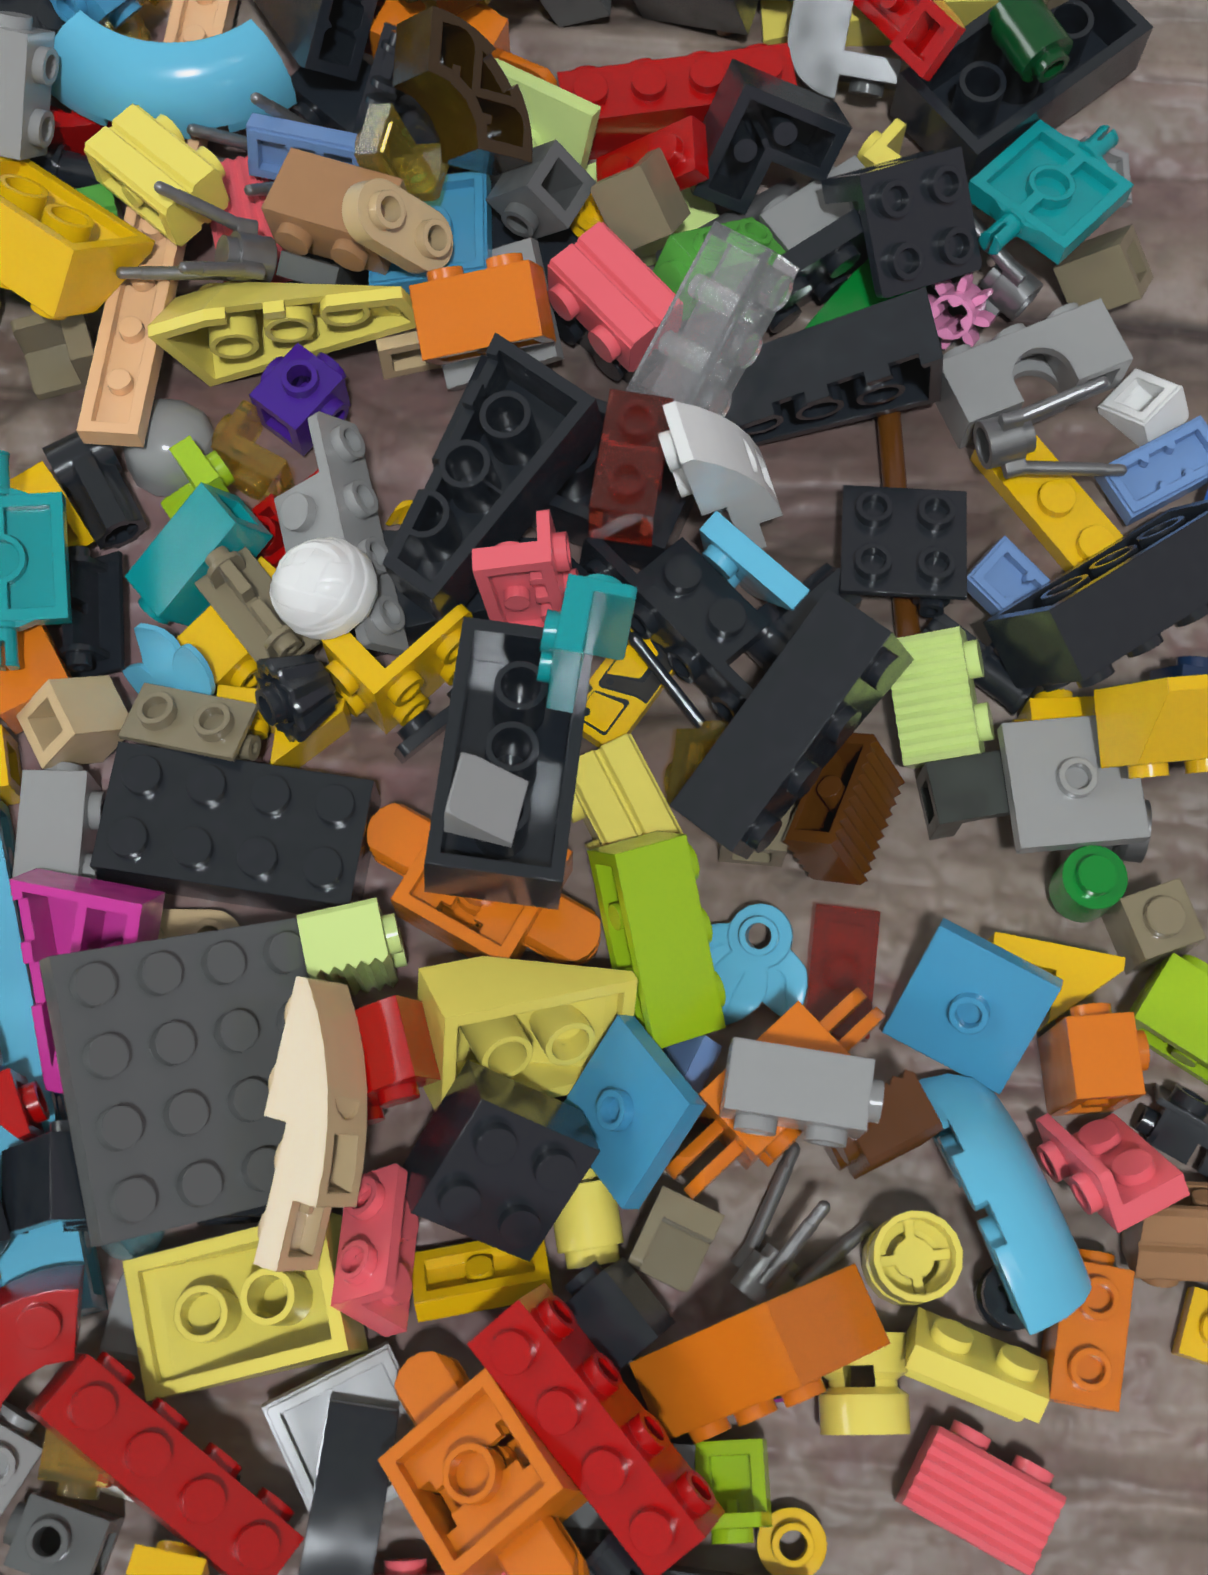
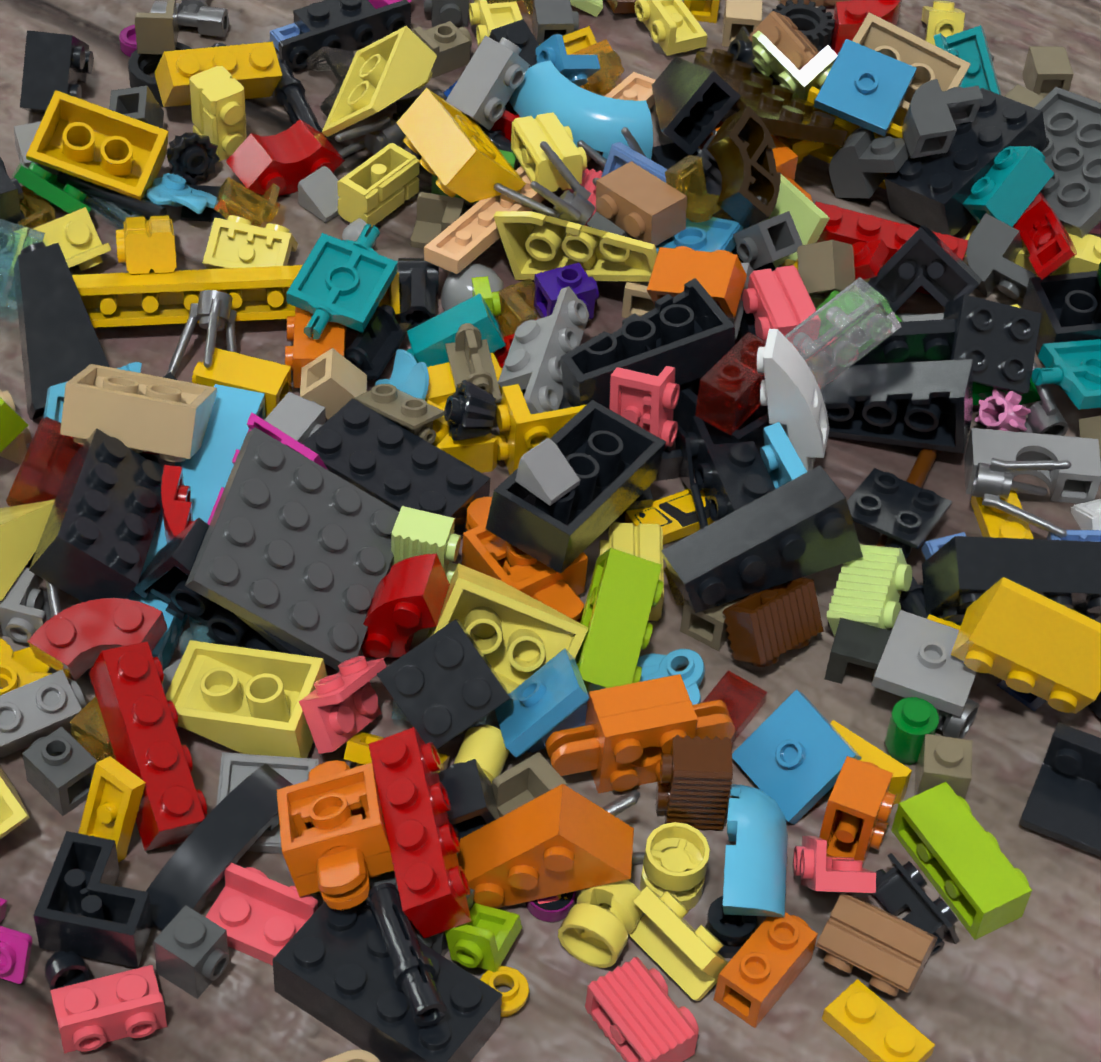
camera: 25 degrees right, 25 degrees down
tan slope [253,976,367,1272] -> none
white piece [269,536,378,640] -> none
tan plate [342,178,453,274] -> none
teal bracket [537,574,638,713] -> none
light grey brick [719,1037,884,1148] -> none

